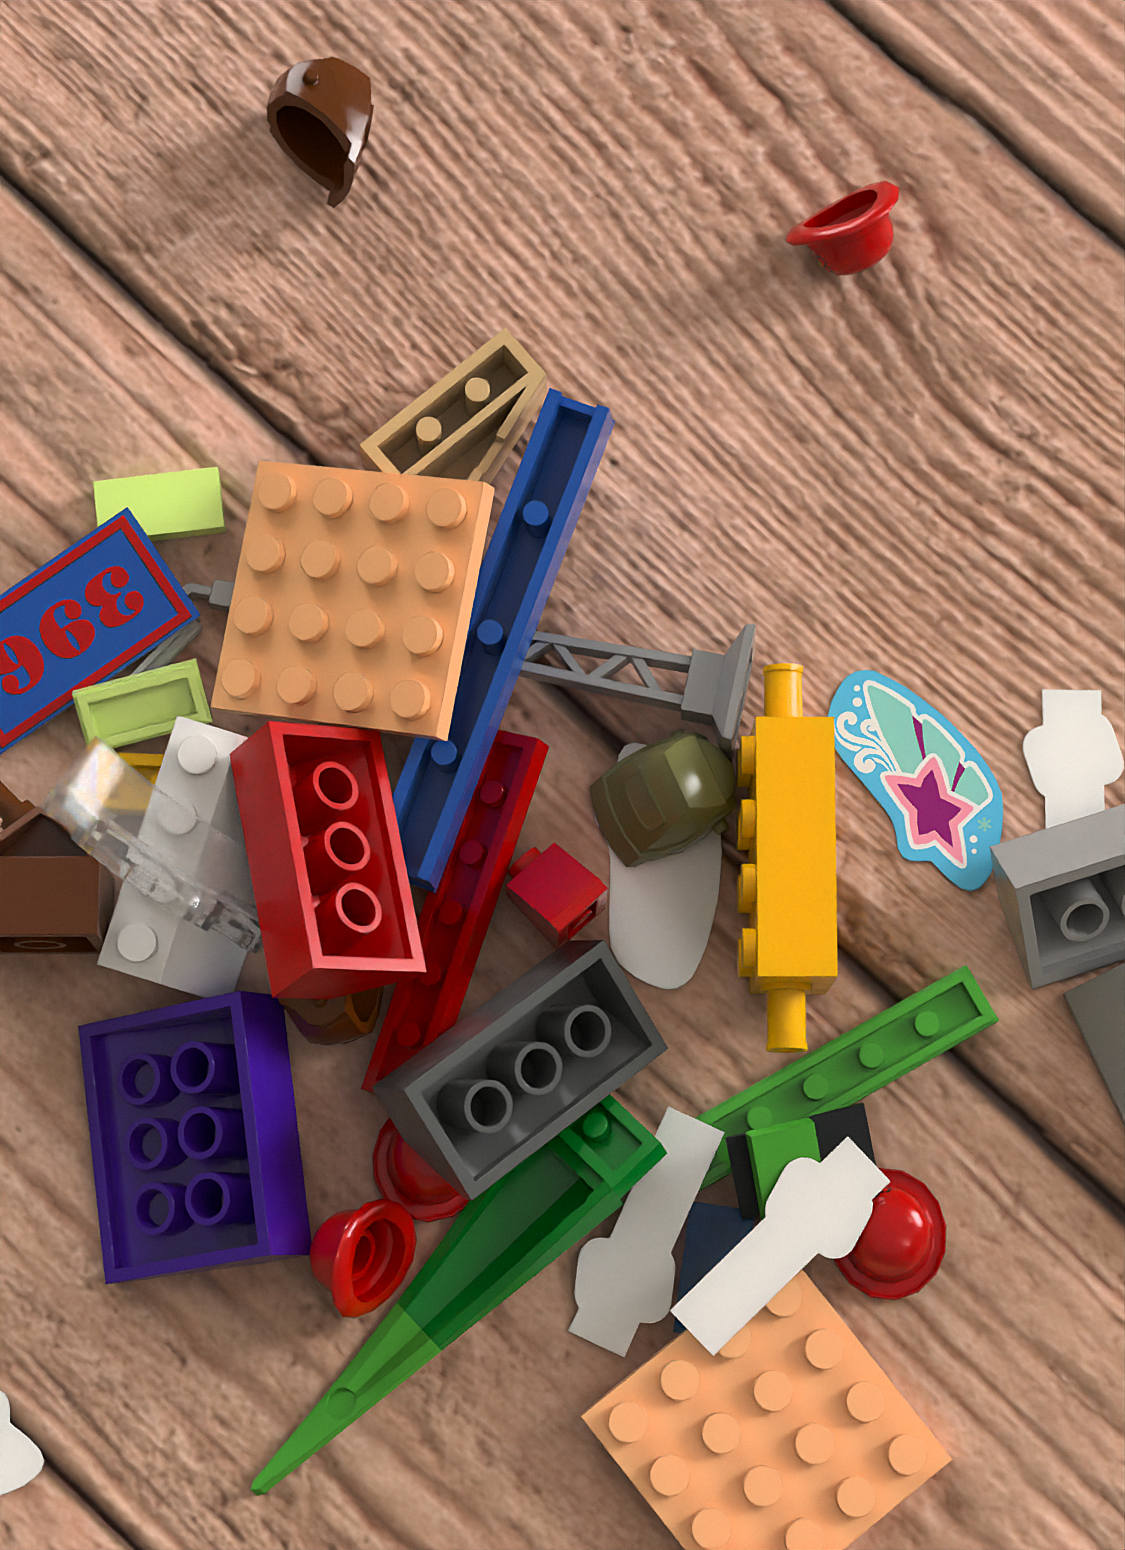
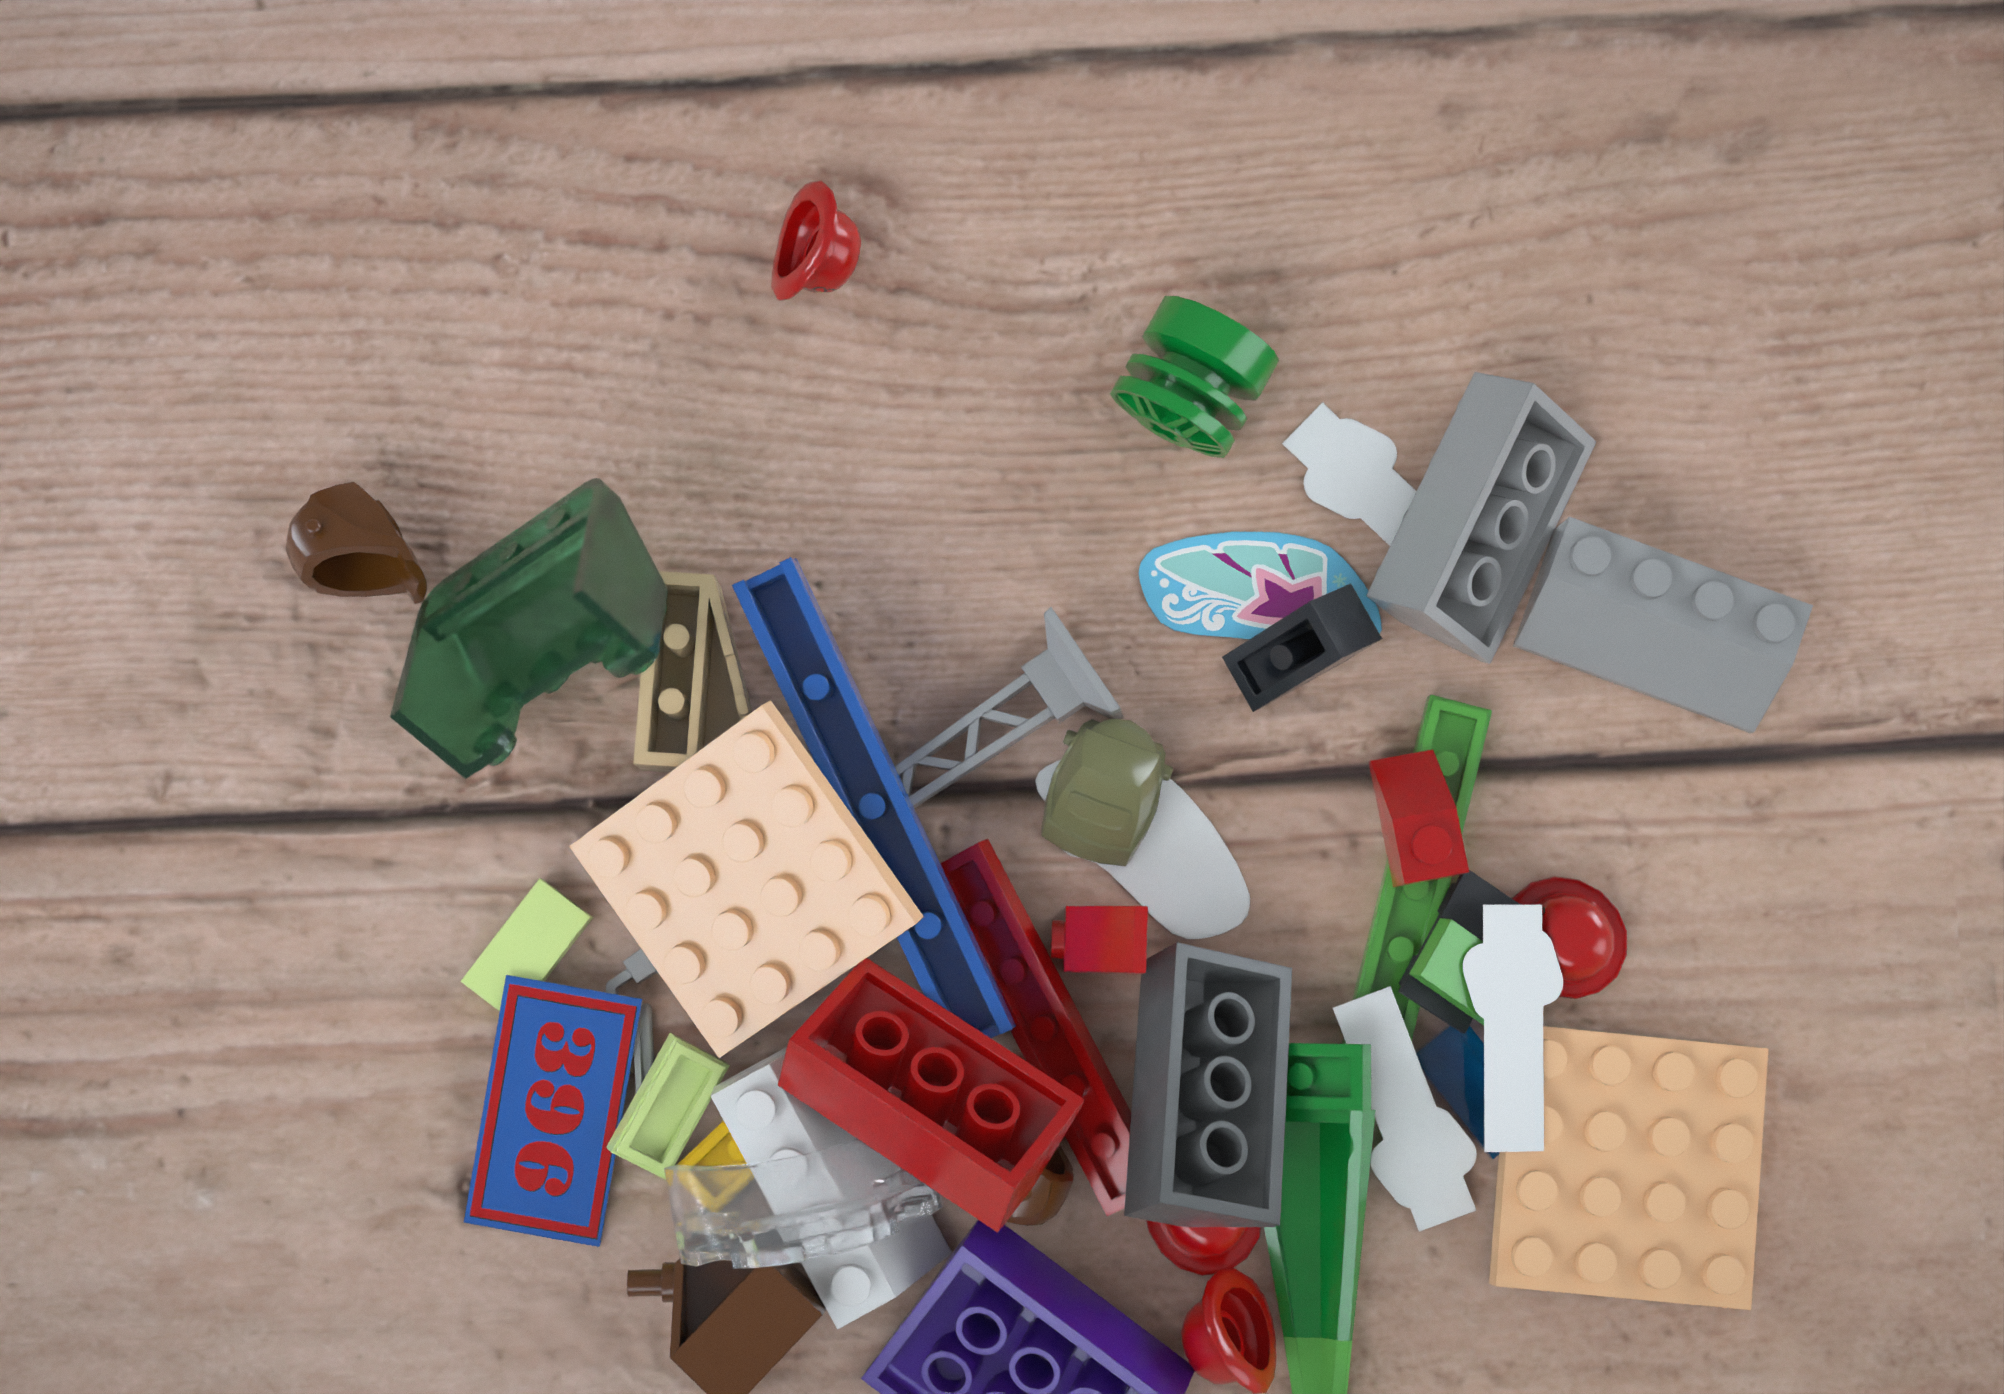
camera: 45 degrees left, 5 degrees up
yellow brick [736,663,838,1053] -> none
none -> clear green windscreen [390,478,668,779]
none -> green wheel [1110,296,1279,458]
none -> black slope [1222,583,1382,712]
none -> red slope [1369,749,1469,888]

